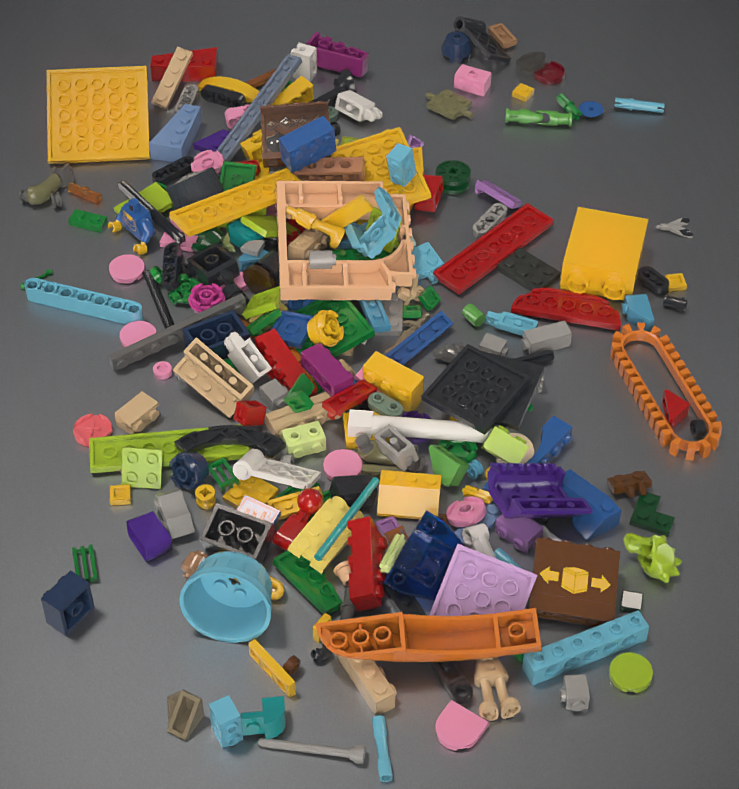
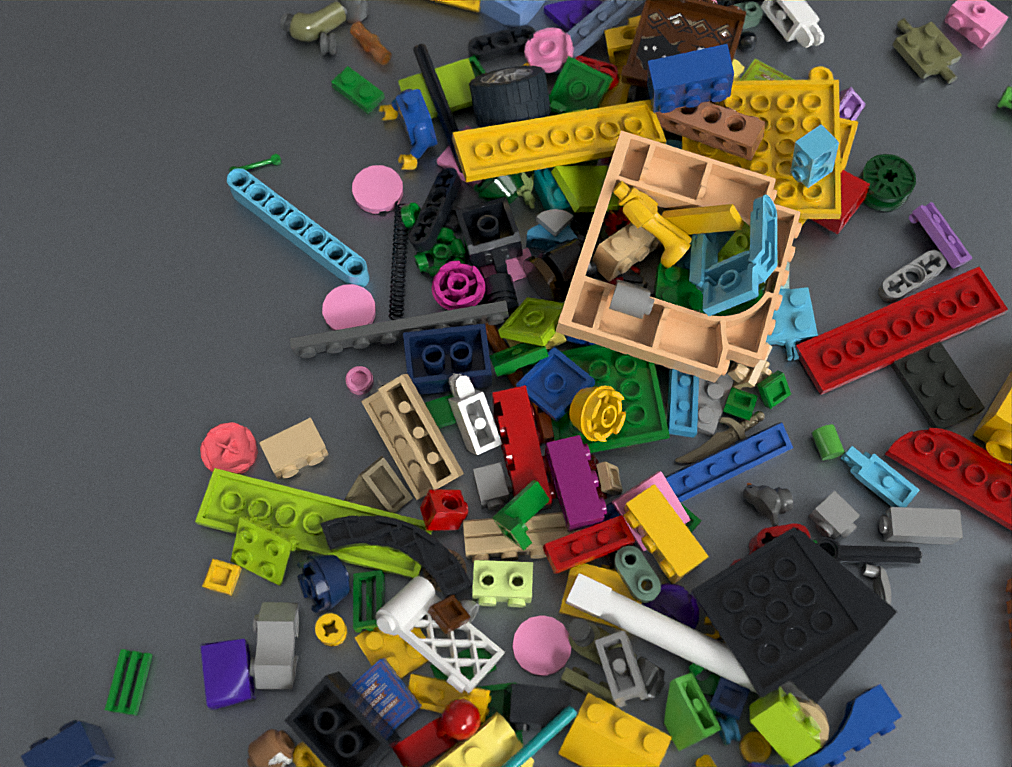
camera: 20 degrees right, 20 degrees up
none -> dark tan slope [344,456,413,513]
none -> reddish brown tile [428,595,471,635]
none -> dark blue tile [710,677,750,721]

